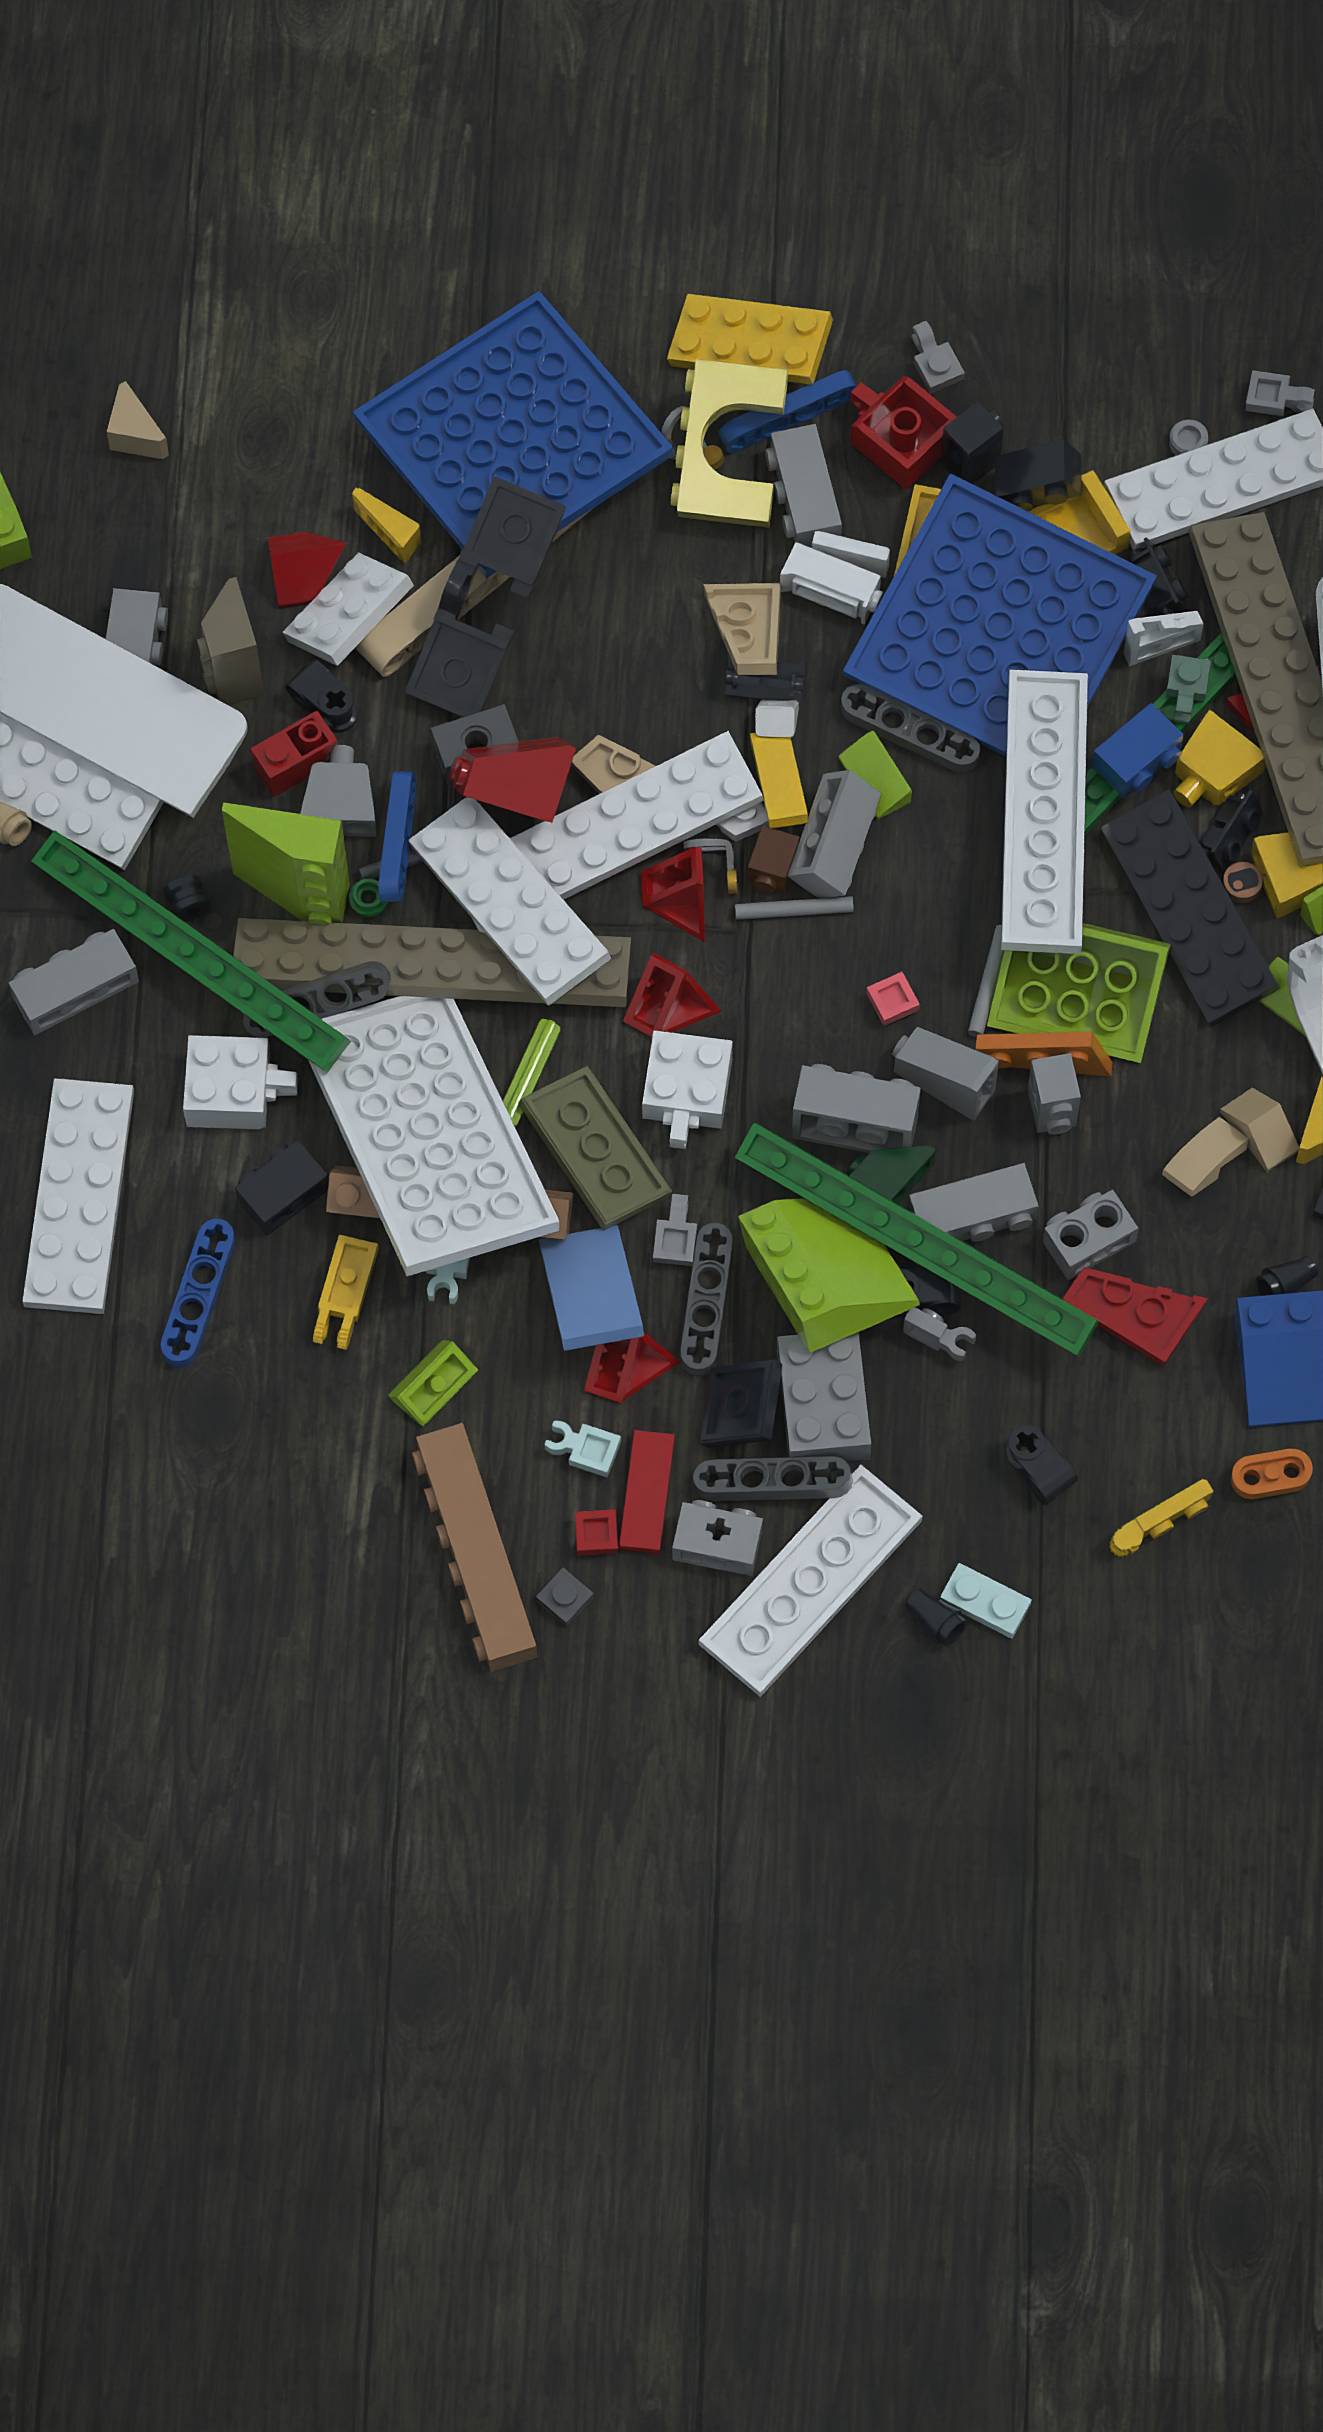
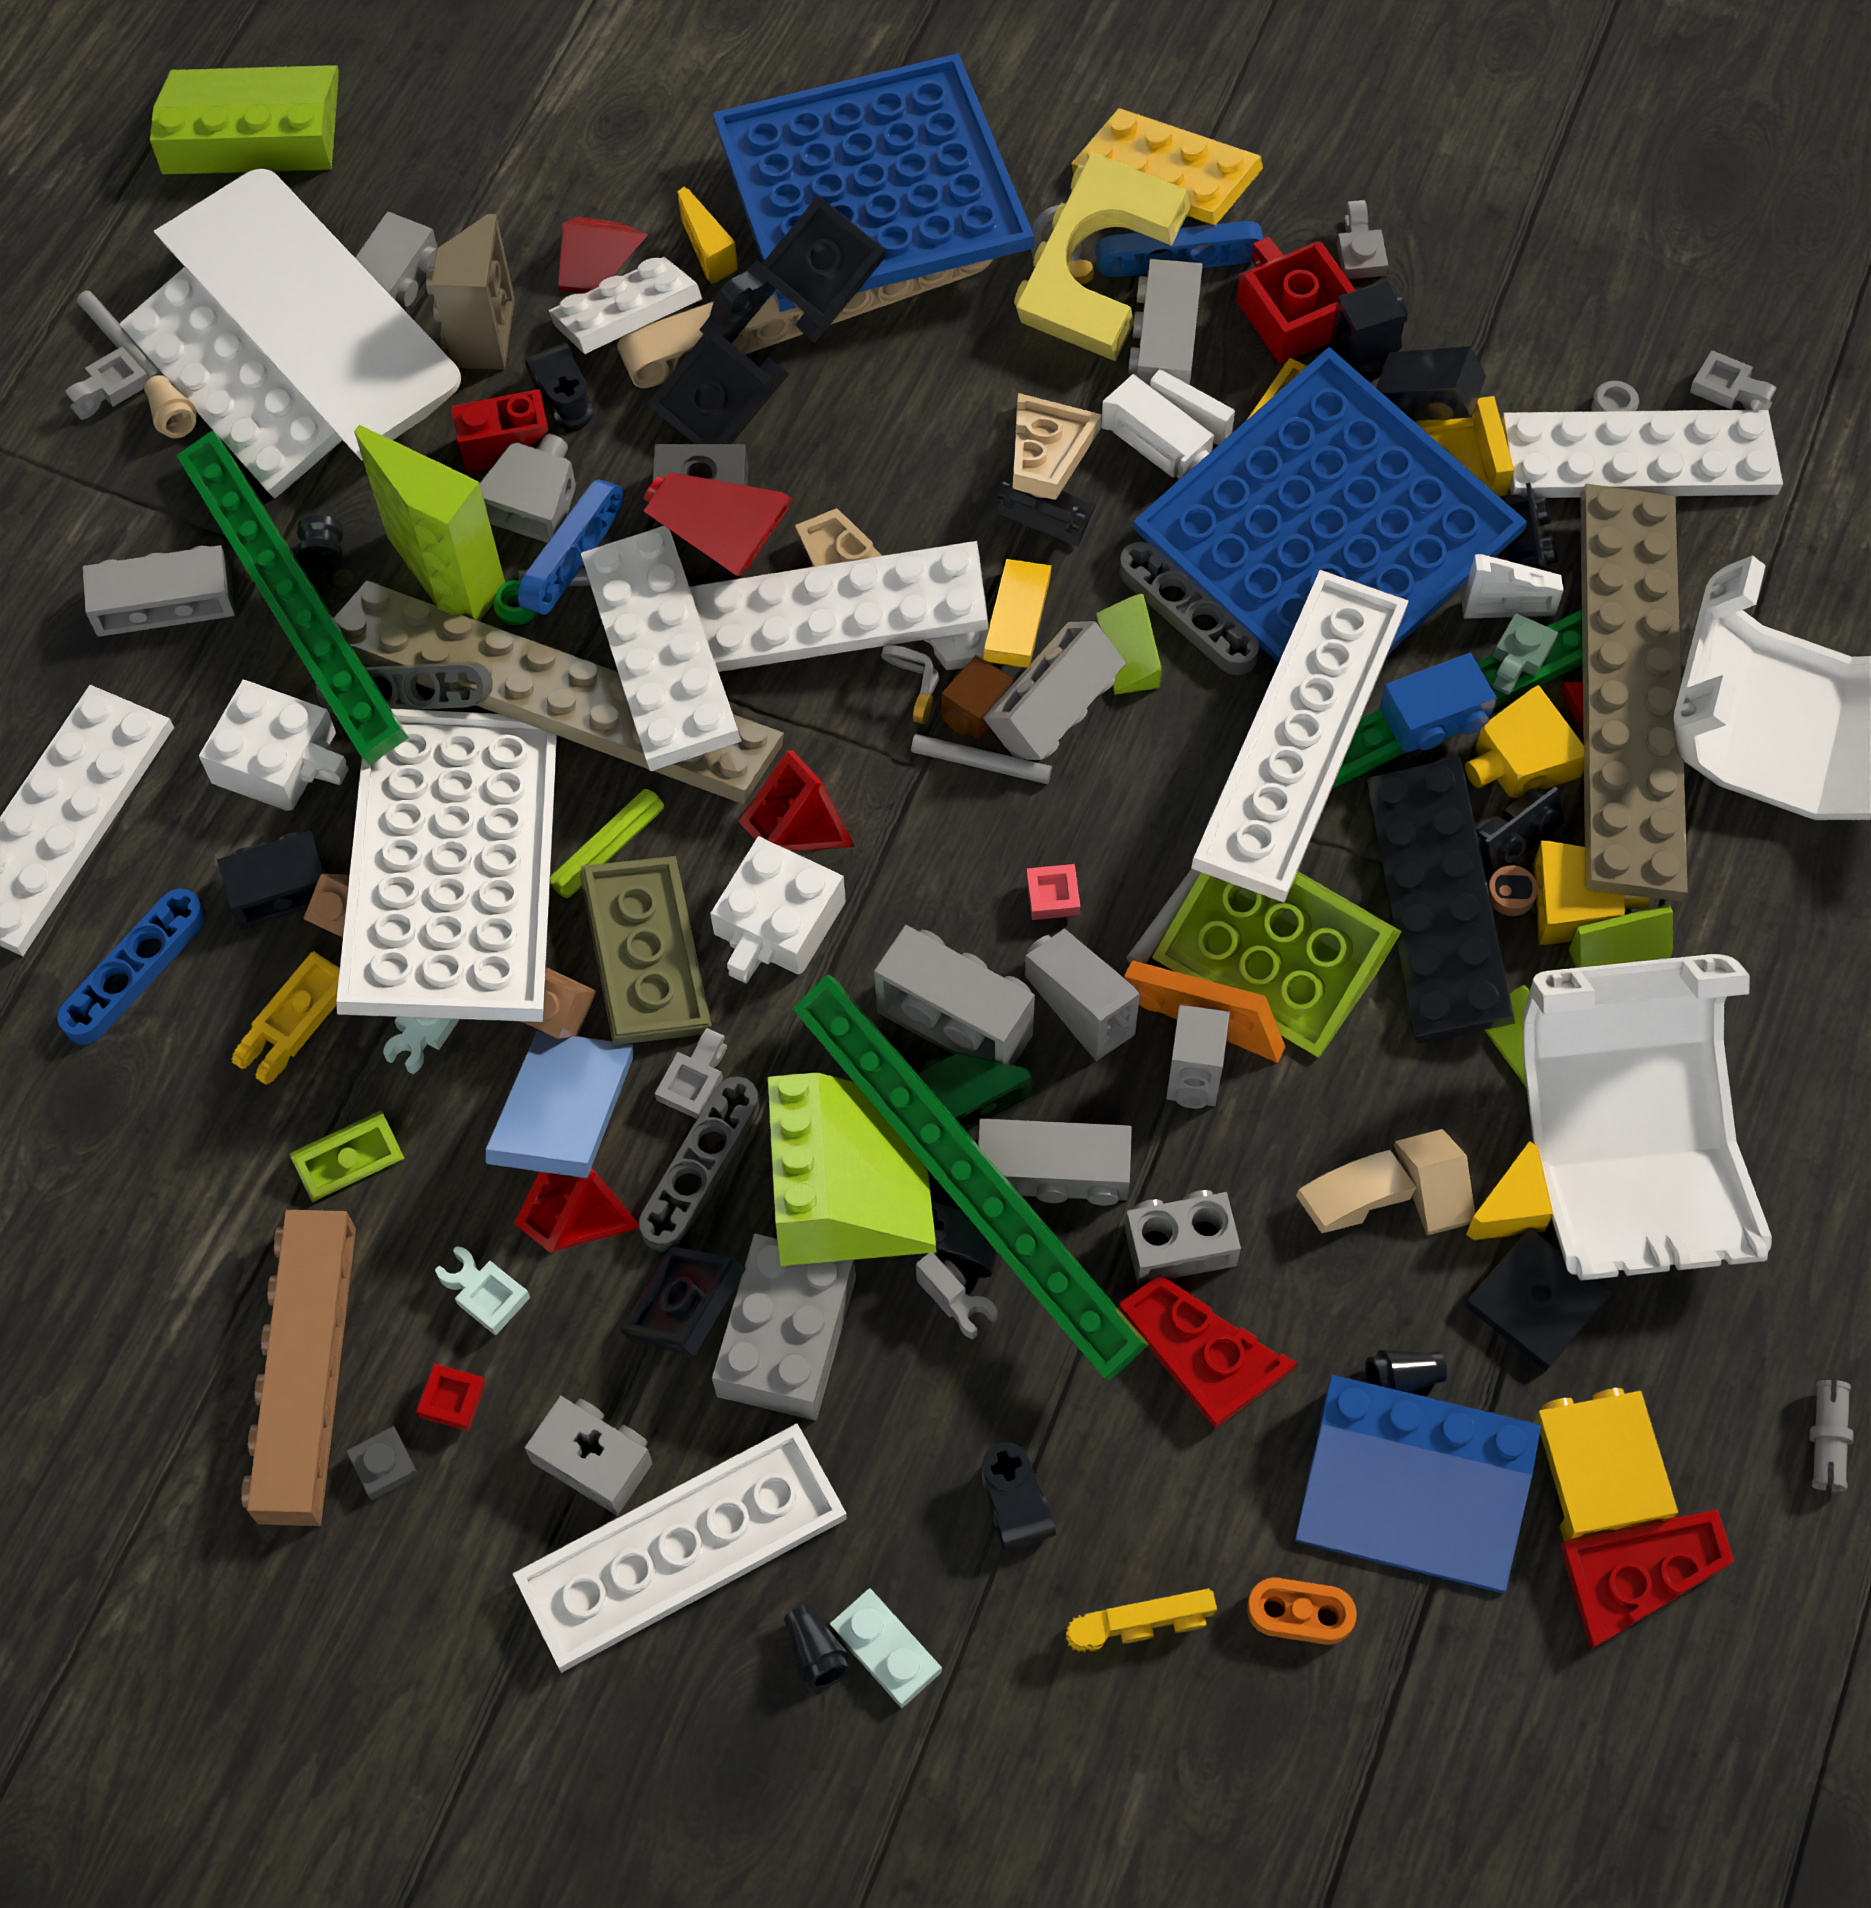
camera: 20 degrees right, 5 degrees down
tan slope [107,381,169,459] -> none
red tile [619,1430,675,1554] -> none
red slope [641,847,705,943] -> none
dark grey beam [693,1456,853,1501] -> none
white slope [756,699,799,737] -> none

